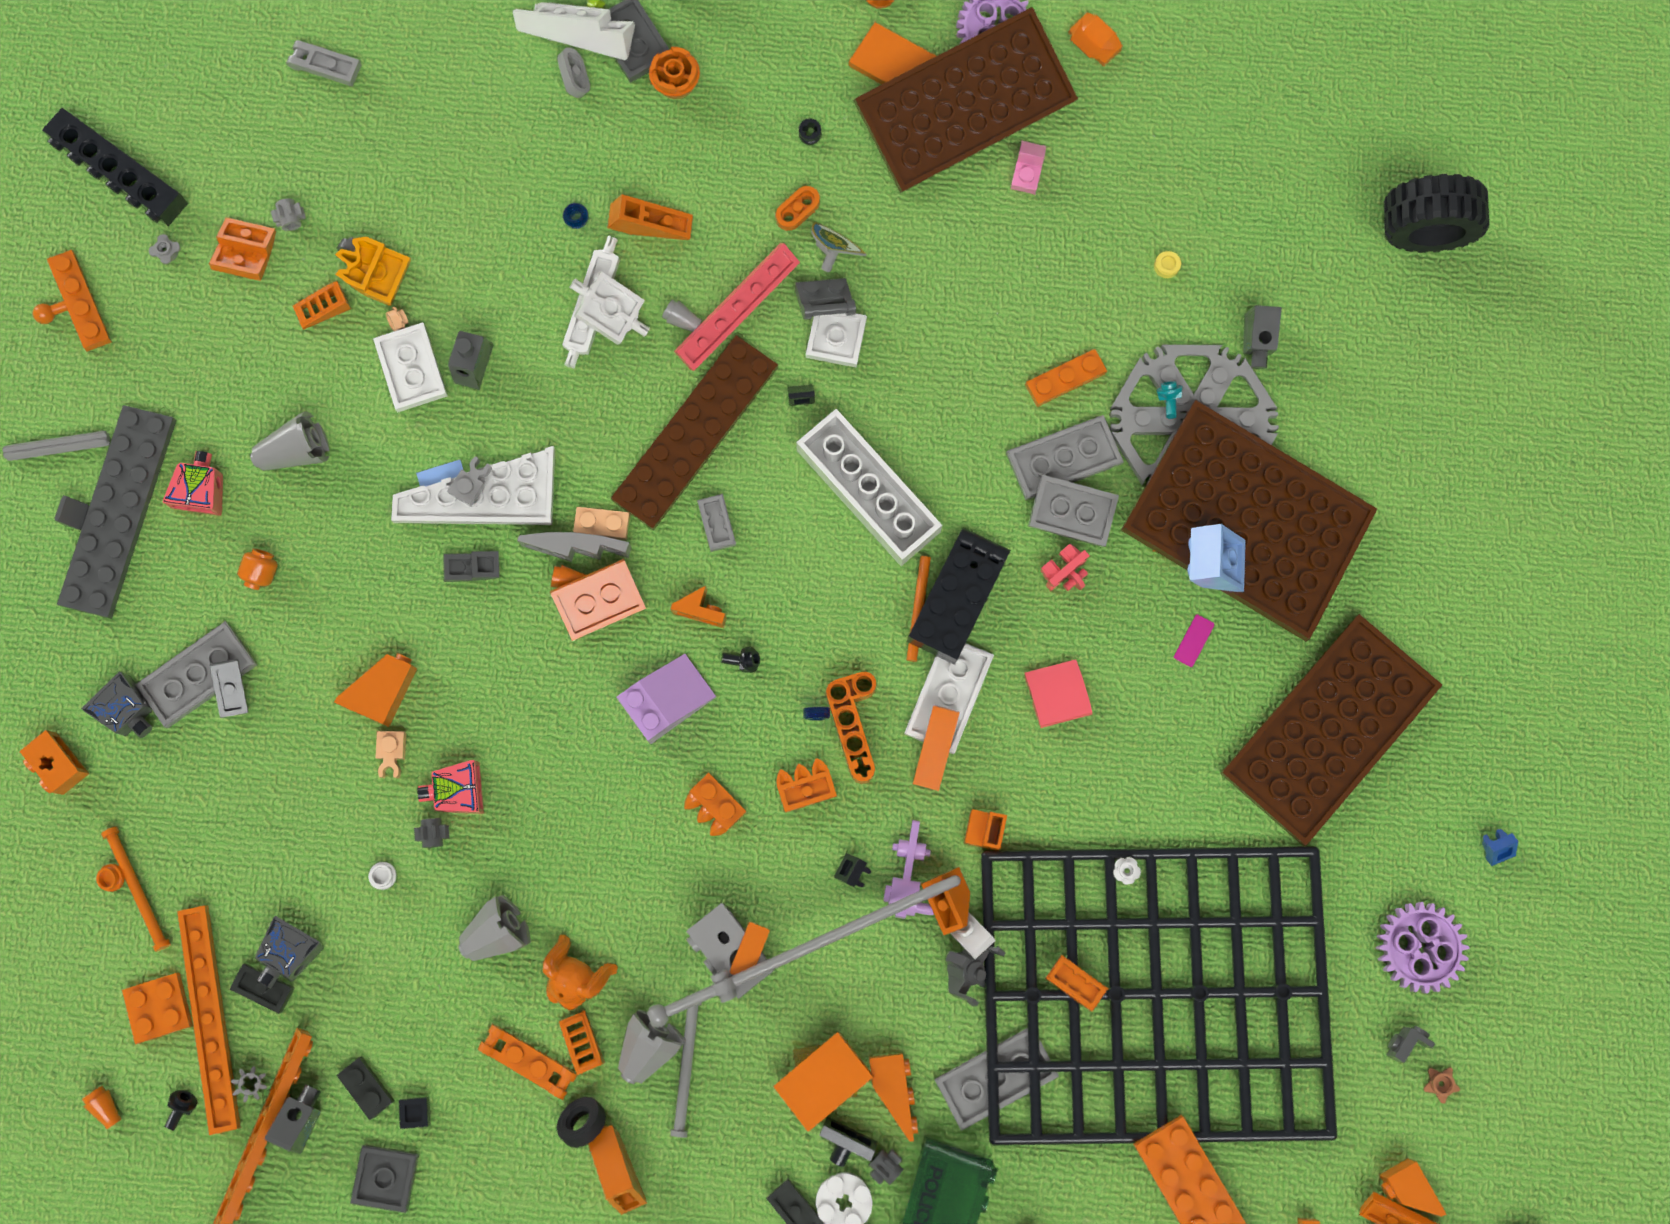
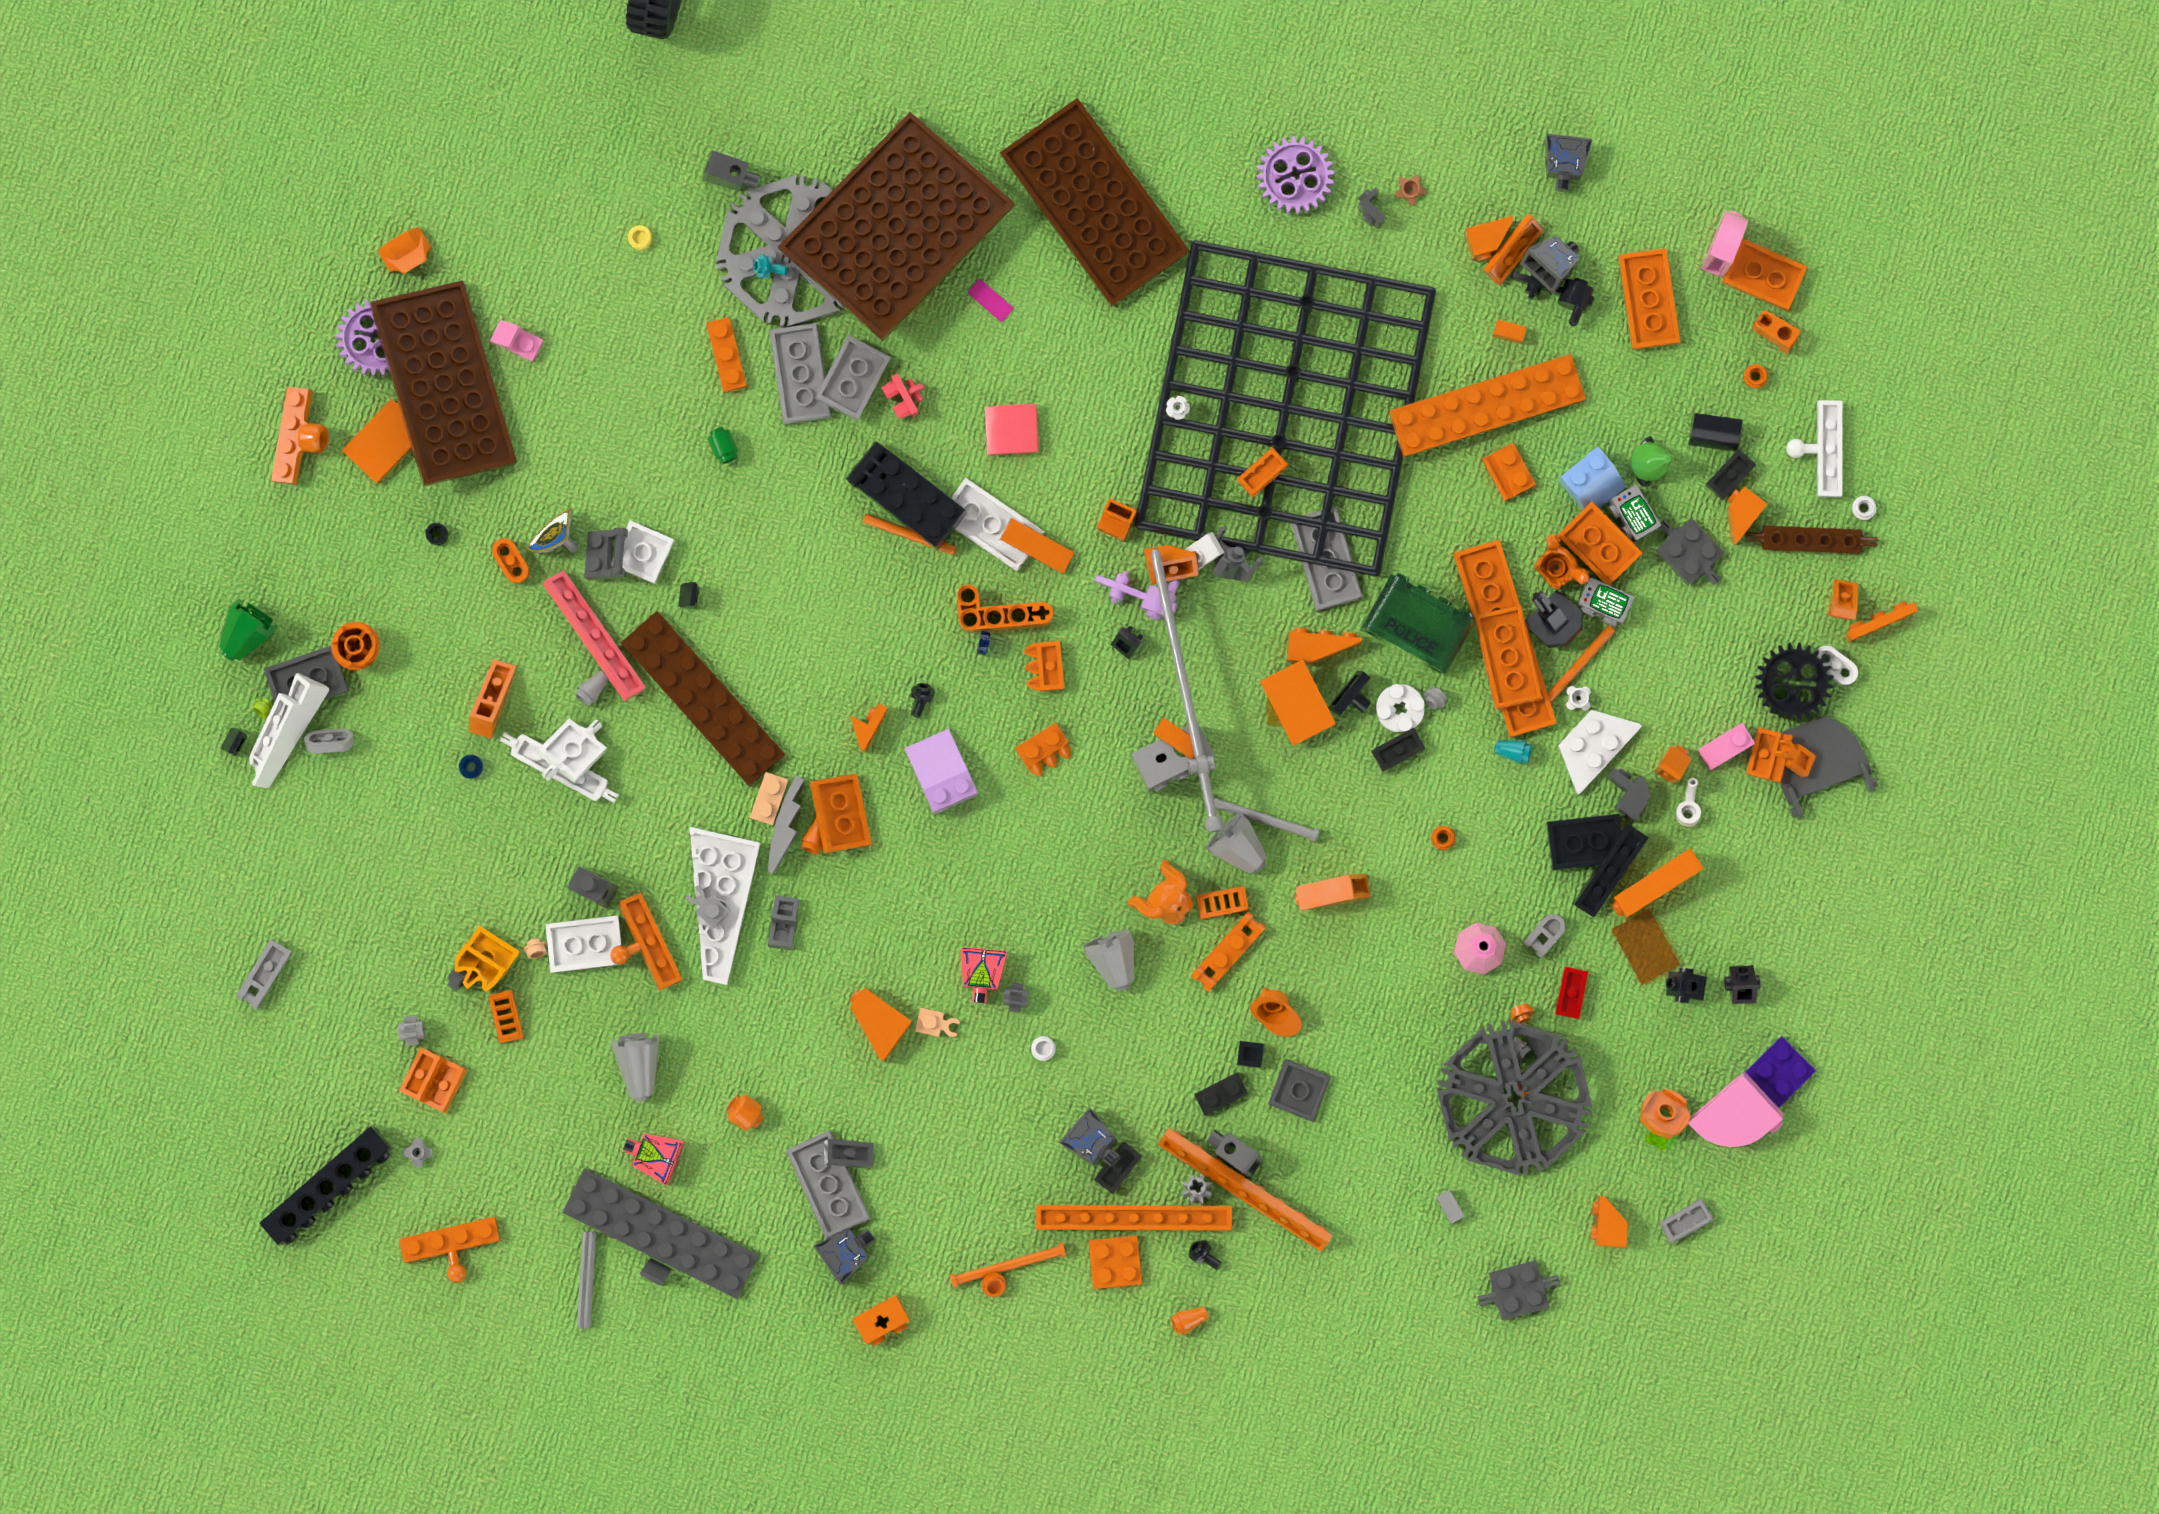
camera: 75 degrees left, 5 degrees up
light blue sticker [416,460,464,487] -> none
black tyre [556,1097,606,1148] -> none
light grey plate [697,494,736,552] -> none
white brick [796,409,942,566] -> none
dark grey gear [868,1149,903,1185] -> none
light blue slope [1188,524,1245,592] -> none
blue tile [1482,829,1518,866] -> none
none -> orange plate [610,892,683,991]
none -> green brick [707,427,738,465]
none -> orange piece [1250,987,1302,1037]

